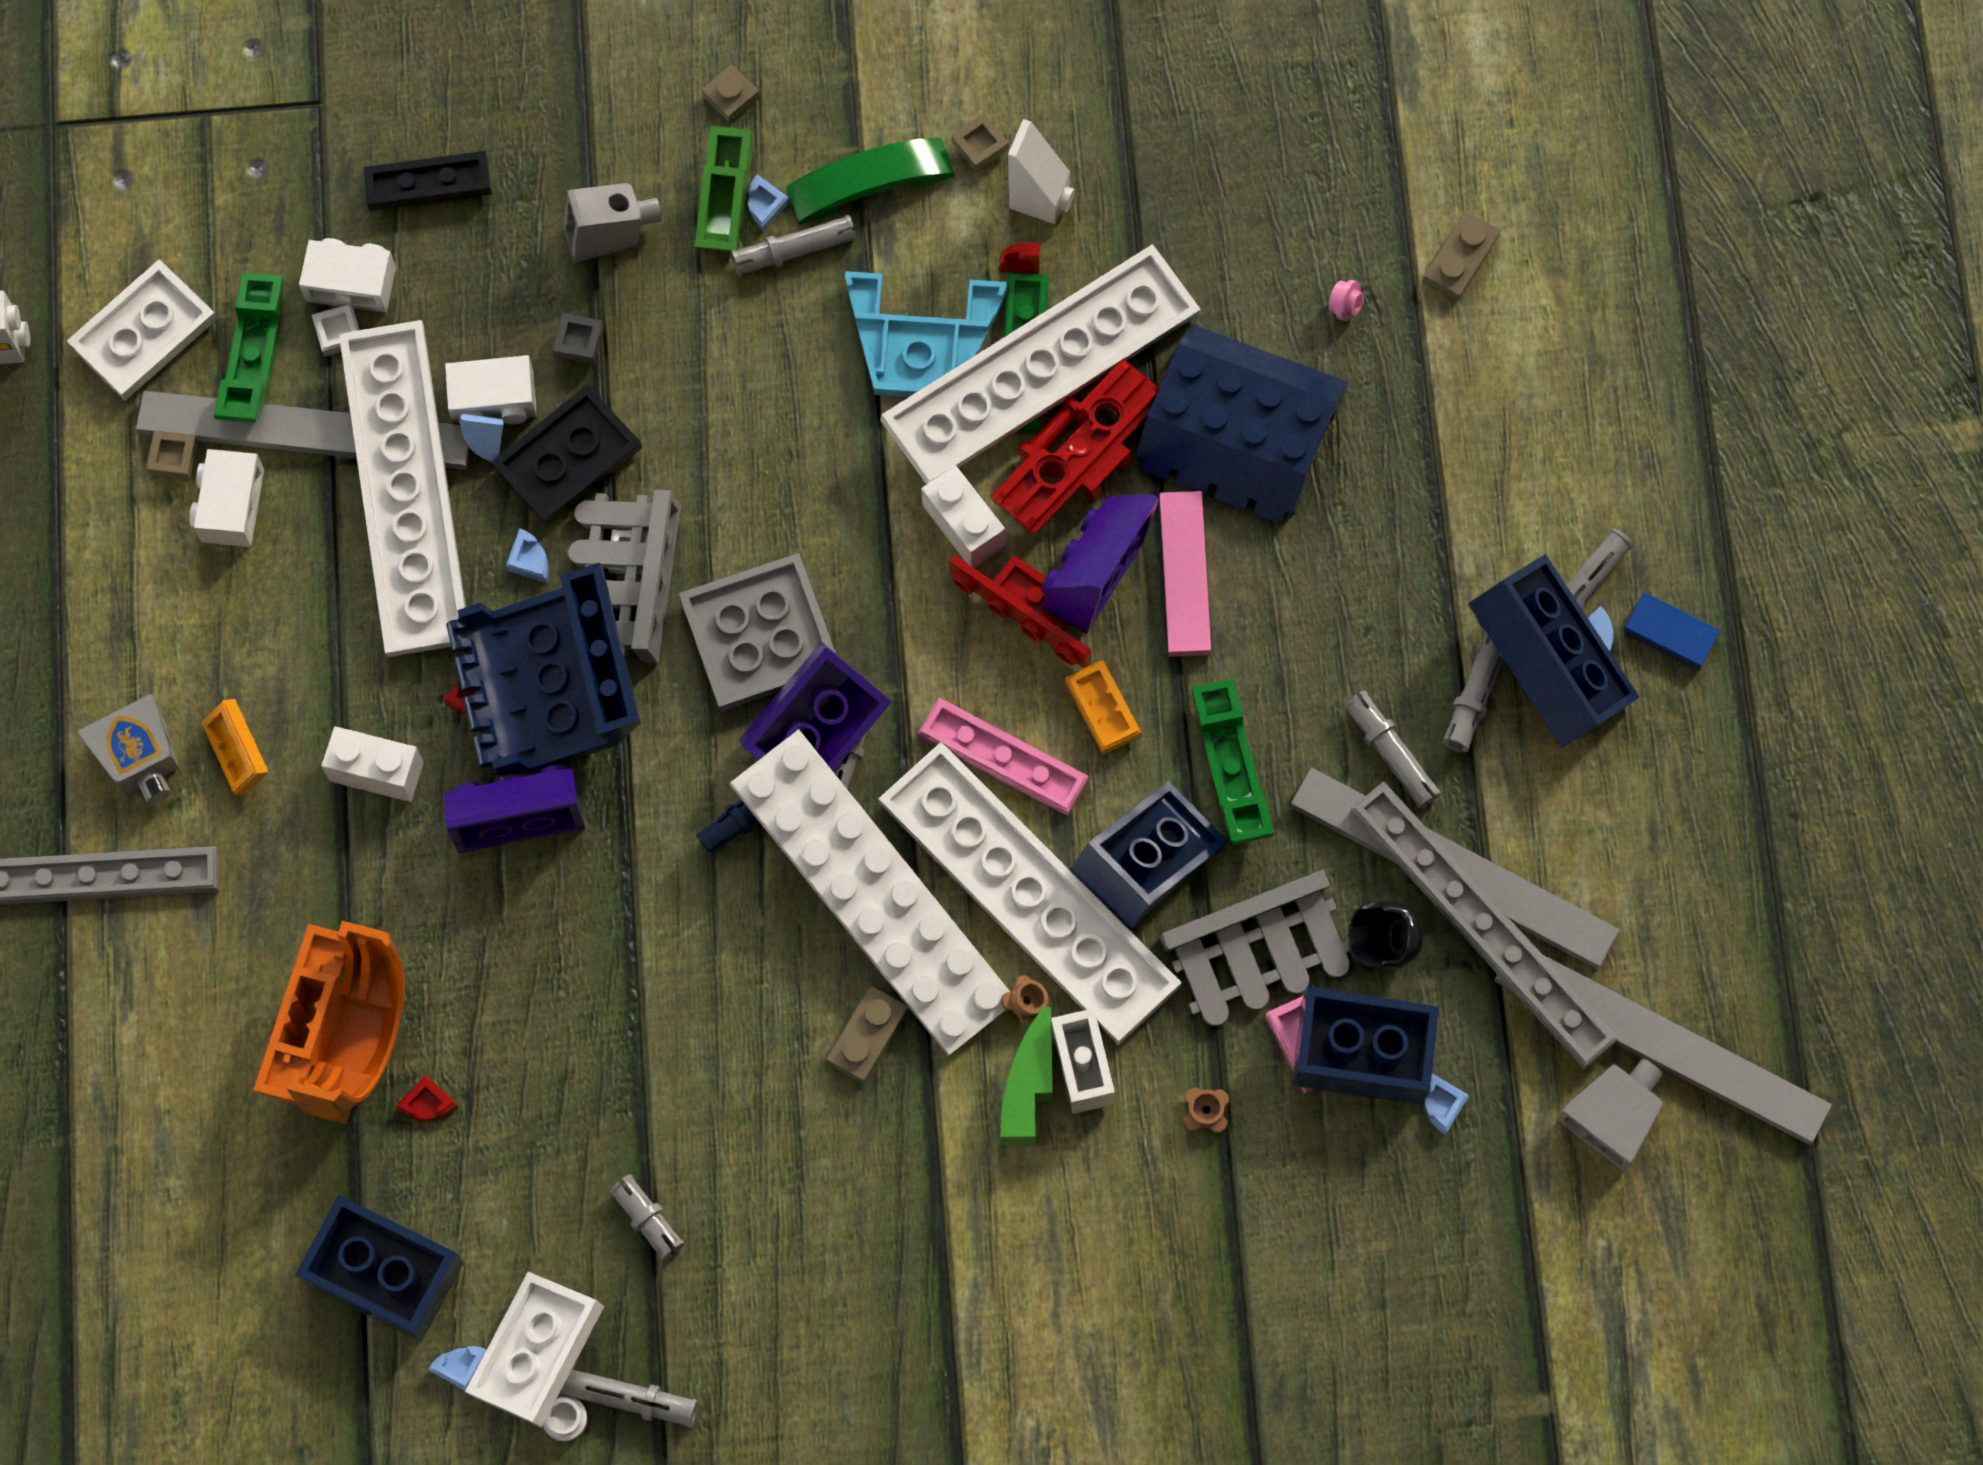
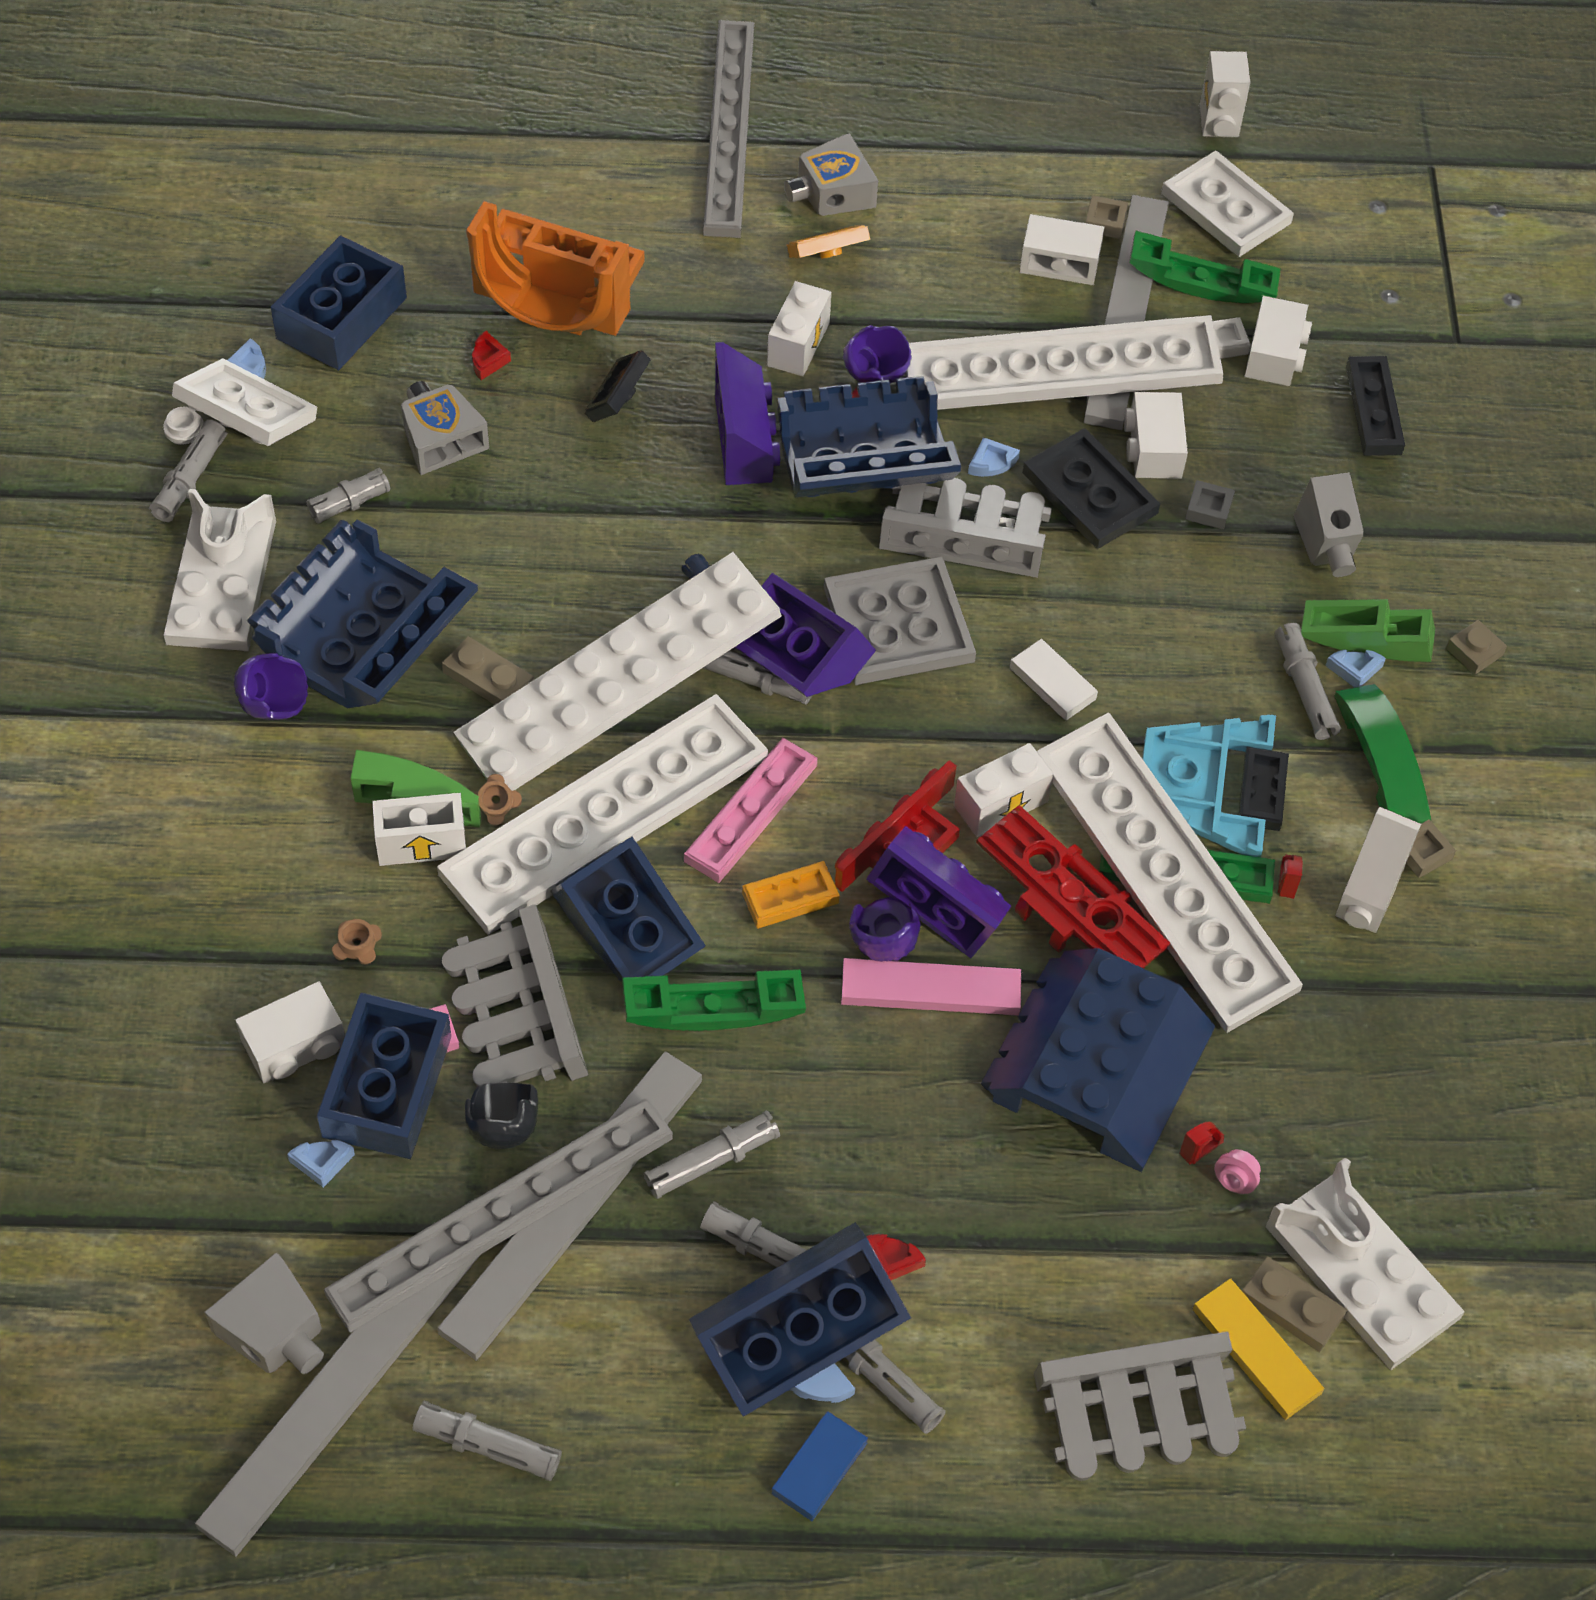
camera: 90 degrees right, 15 degrees down
light blue tile [461,414,503,461] -> none
none -> white plate [164,489,276,651]
none -> dark purple hair [234,653,308,720]
none -> white brick [235,981,345,1084]
none -> dark blue slope [247,519,478,709]
none -> light grey torso [401,381,489,475]
none -> light grey pin [413,1400,562,1481]
none -> black plate [584,350,651,423]
none -> dark purple hair [843,325,912,384]
none -> dark purple hair [849,897,920,962]
none -> red tile [866,1234,926,1280]
none -> white tile [1010,639,1098,721]
none -> light grey fence [1034,1332,1246,1481]
none -> red tile [1179,1121,1224,1165]
none -> yellow tile [1192,1278,1324,1421]
none -> black plate [1238,747,1289,831]
none -> white plate [1266,1158,1465,1370]

